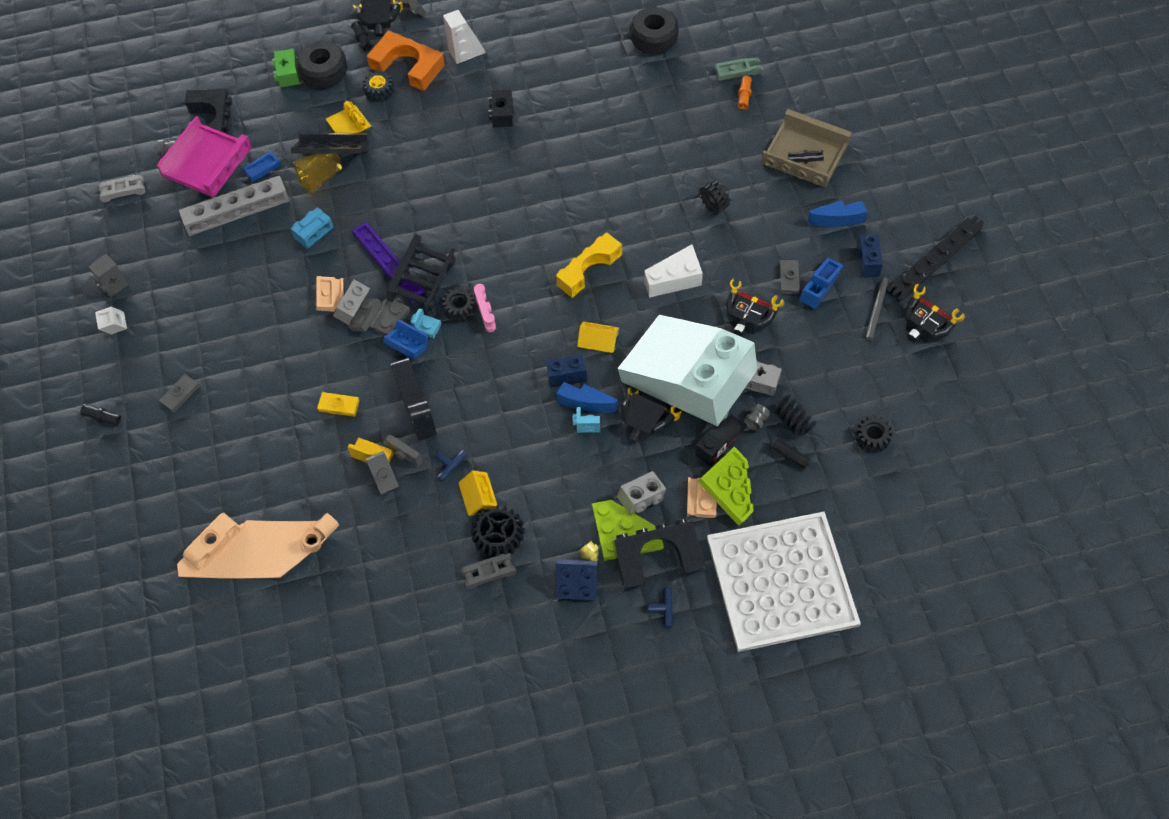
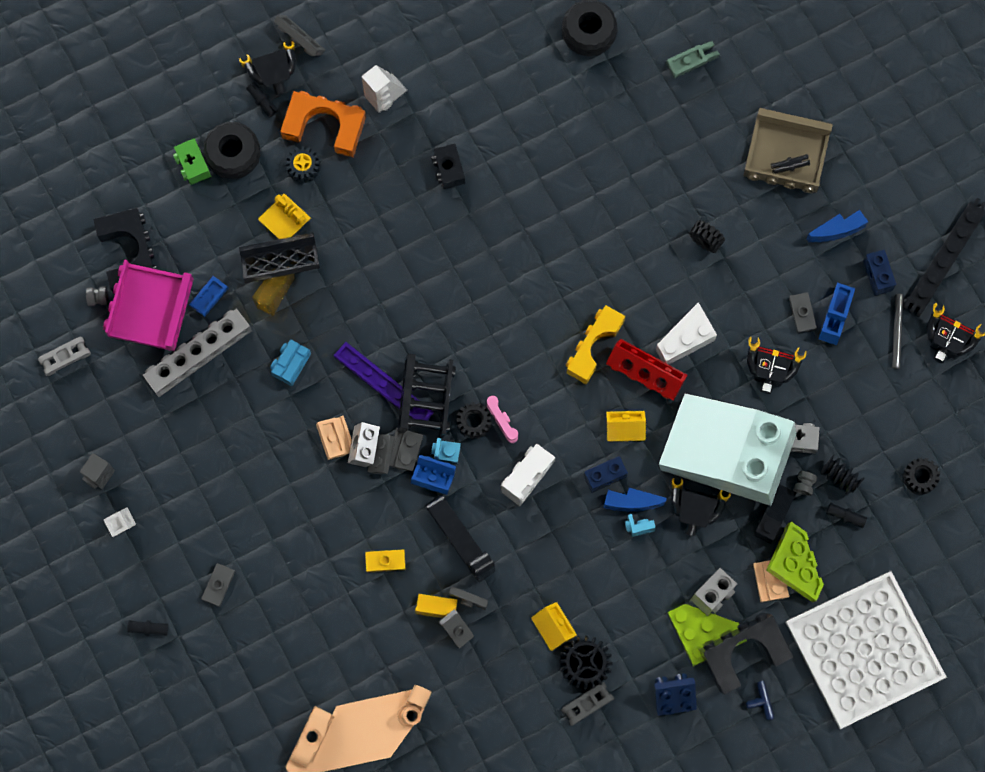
camera: 15 degrees left, 15 degrees up
dark blue piece [436,450,468,482] -> none
light yellow plate [579,541,599,561] -> none
orange pin [738,76,752,110] -> none
none -> white wedge [501,444,555,506]
none -> red brick [606,338,688,400]

